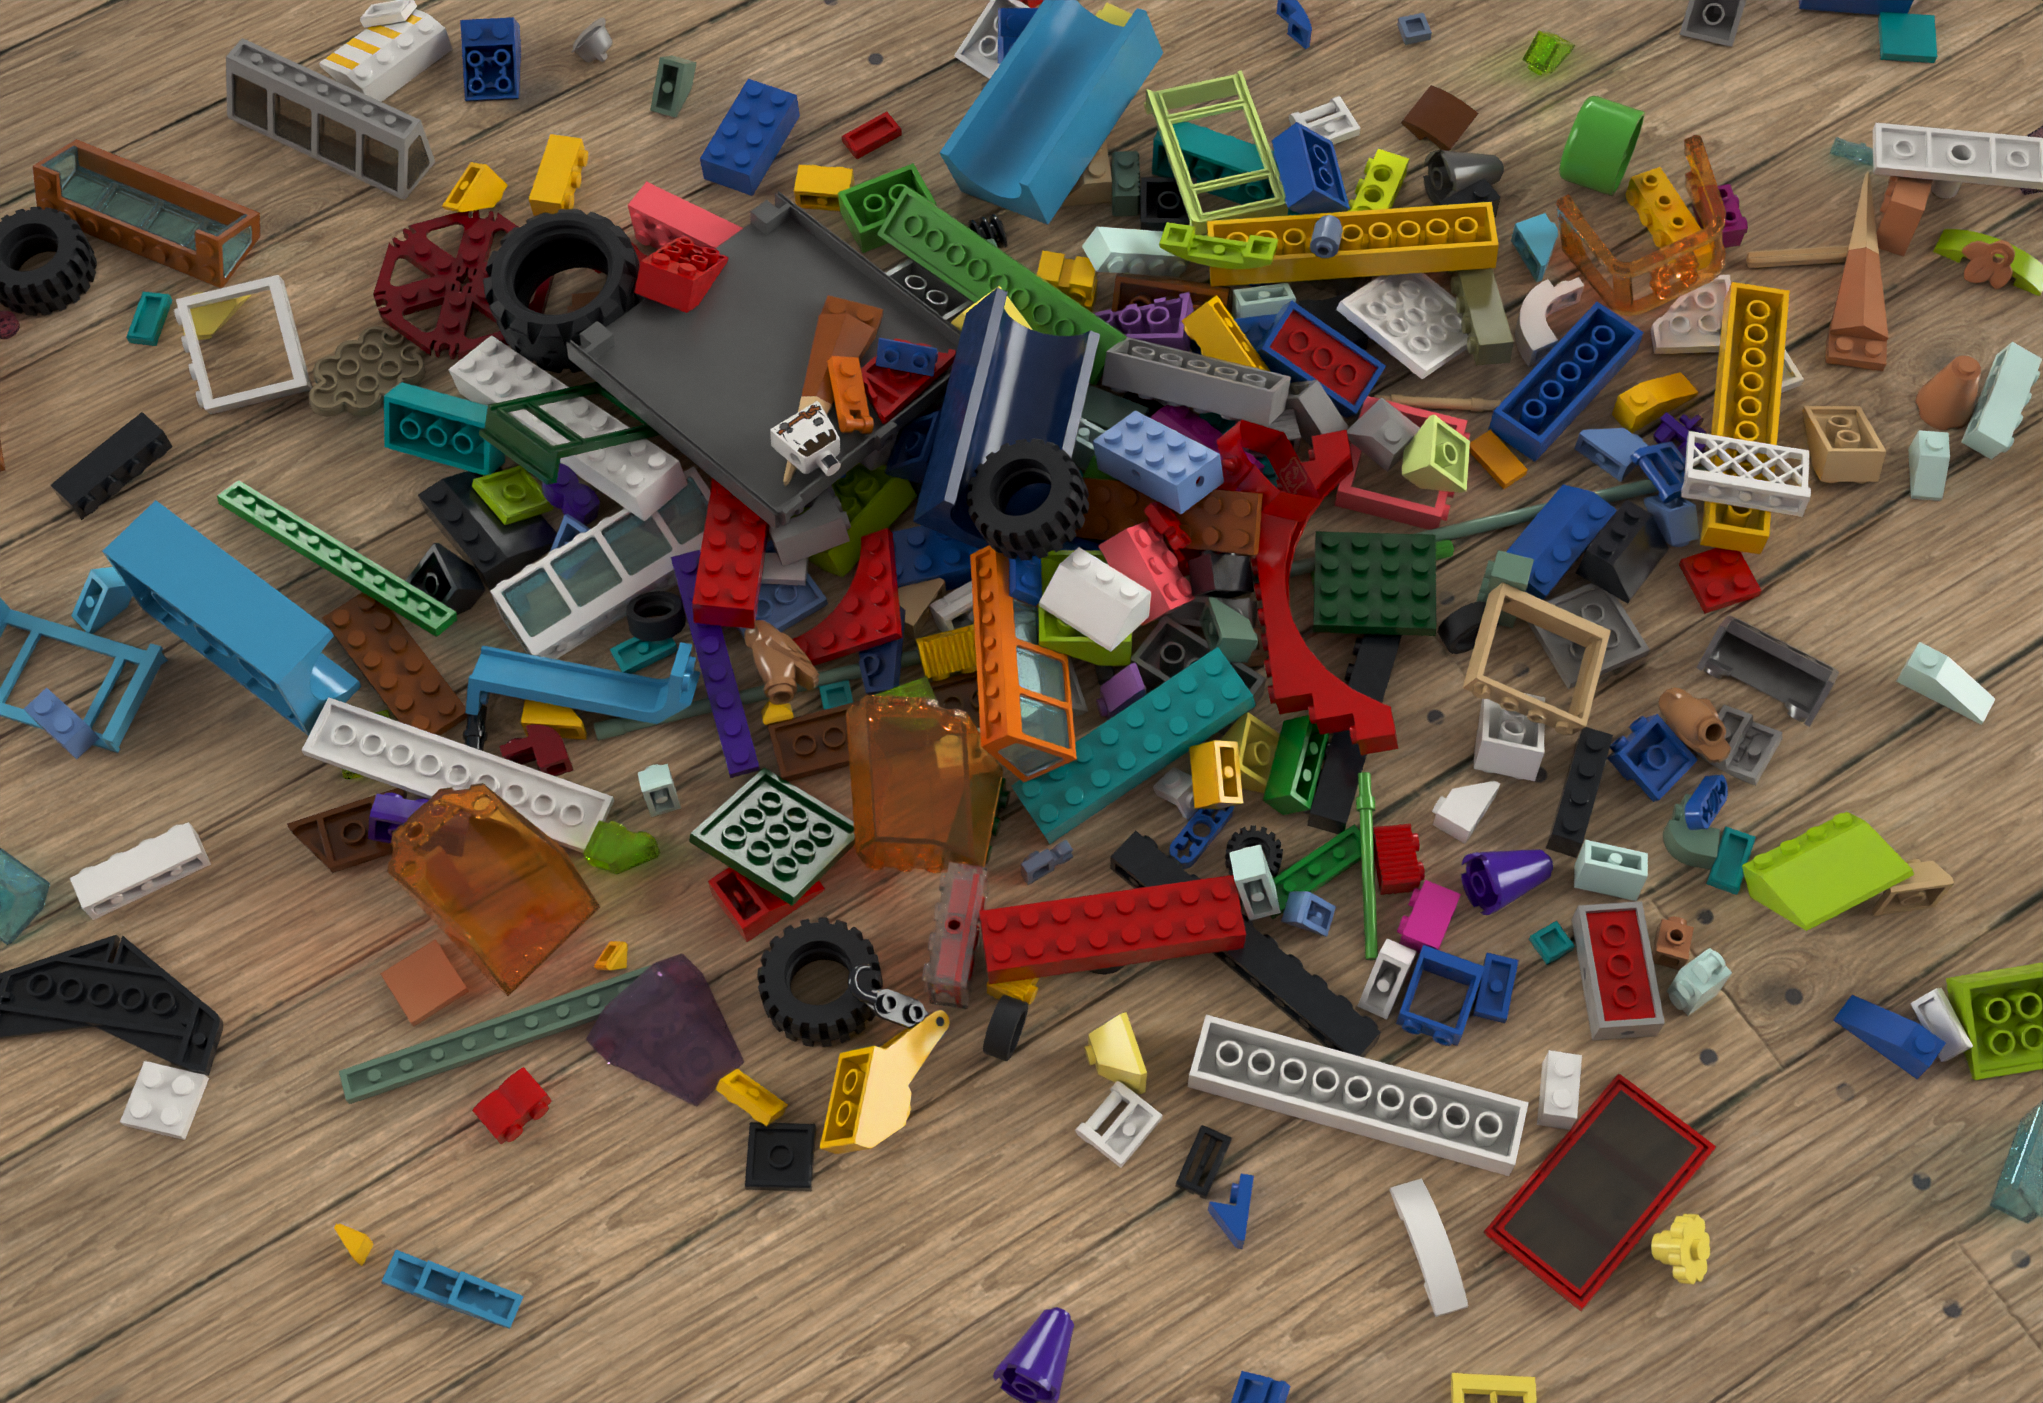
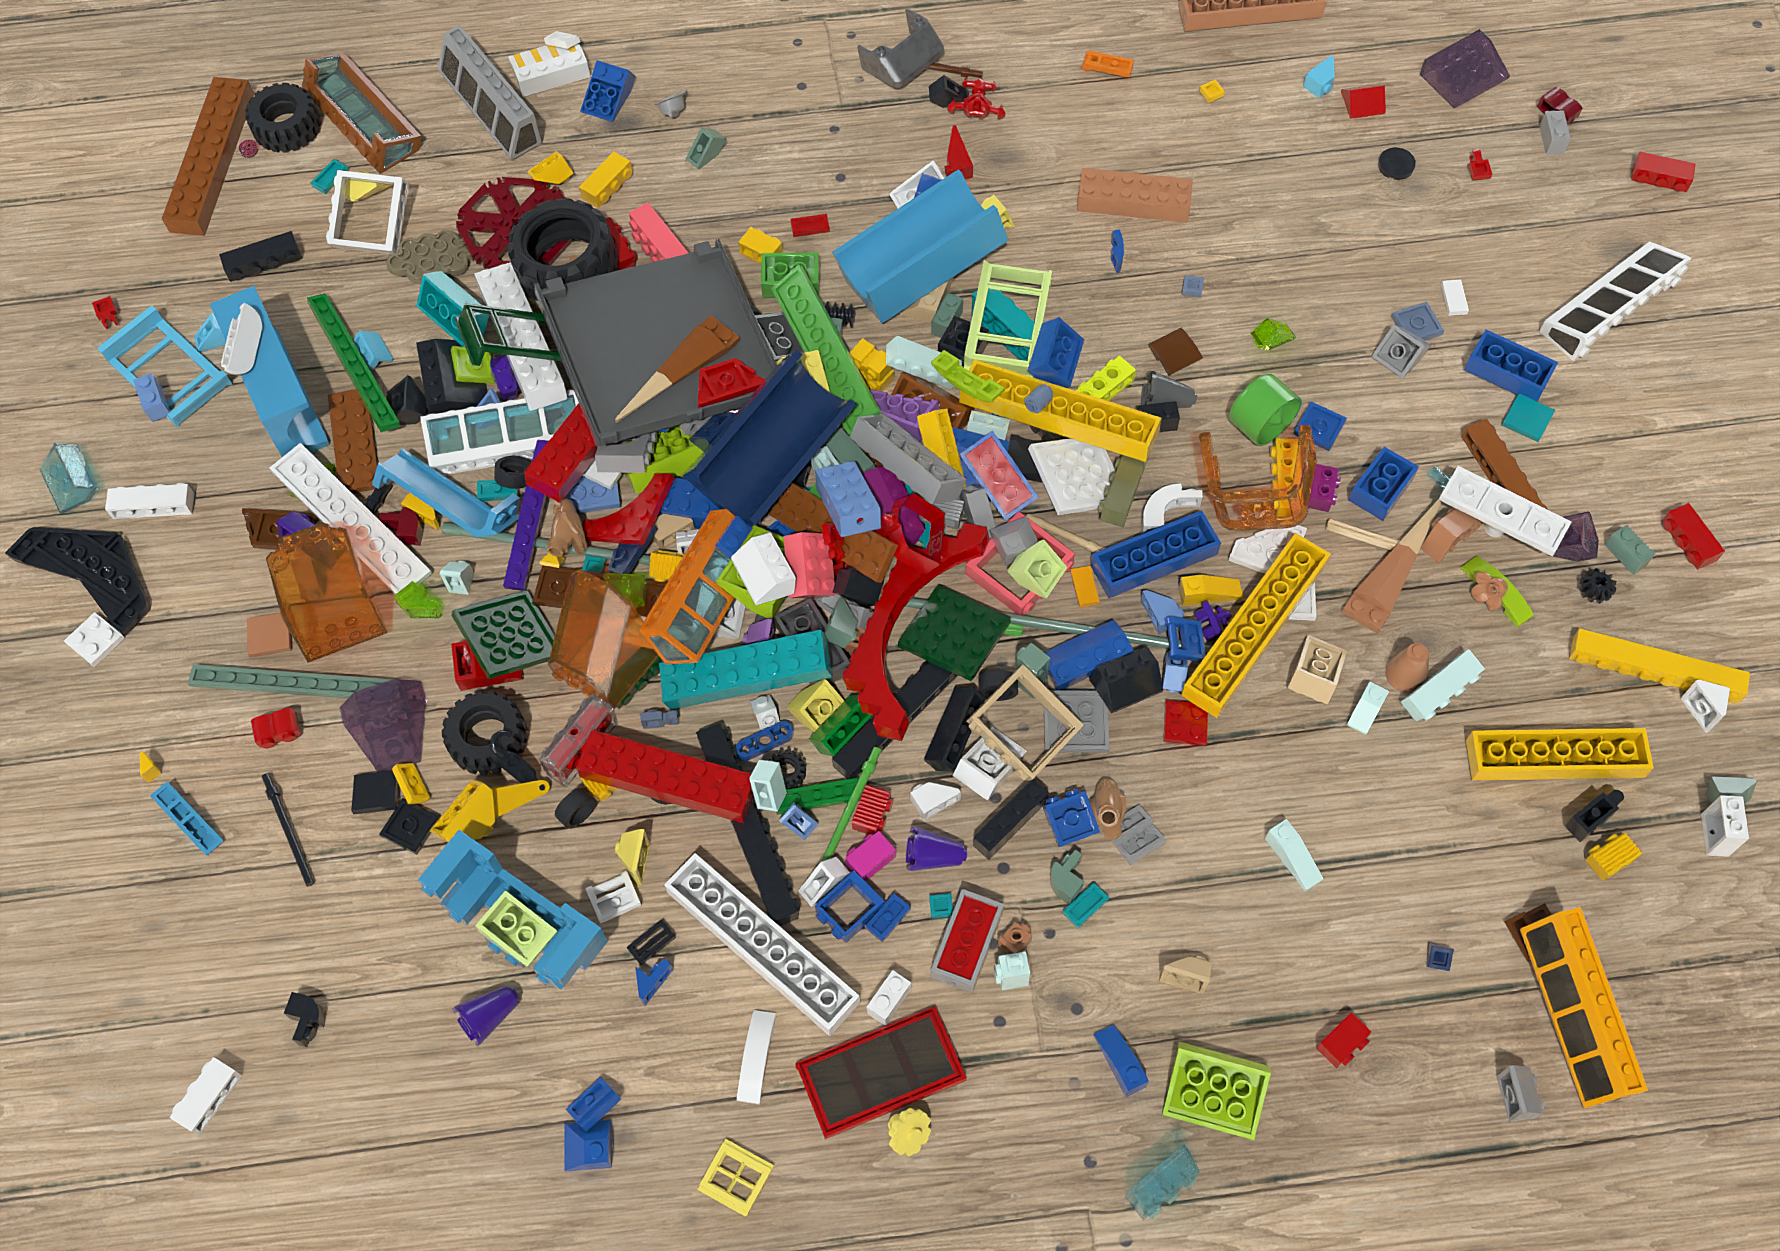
camera: 25 degrees right, 0 degrees up
yellow slope [594,941,628,971] -> none
red slope [635,237,729,313] -> none
blue brick [700,78,800,196] -> none
white torso [770,401,841,476] -> none
orange plate [827,356,874,434] -> none
blue hinge [875,338,939,376] -> none
black tyre [966,438,1089,560] -> none
yellow brick [1189,740,1243,809] -> none
white plate [1289,96,1360,145] -> none
medium azure slope [1511,213,1558,282] -> none
light aqua brick [1574,840,1648,901] -> none
white fence [1681,431,1811,517] -> none
blue beam [1685,774,1728,830] -> none
flat silver windscreen [1696,615,1839,727] -> none
lime slope [1742,812,1914,931] -> none
white tile [1910,988,1973,1062] -> none
none -> white brick [221,303,262,375]
none -> black bar [261,773,315,887]
none -> black tile [351,771,398,815]
none -> medium azure panel [353,330,393,372]
none -> dark azure brick [418,830,608,990]
none -> yellowish green slope [475,891,558,967]
none -> black brick [924,687,986,772]
none -> blue plate [1293,402,1347,451]
none -> blue brick [1349,446,1419,521]
none -> dark orange brick [1461,419,1548,510]

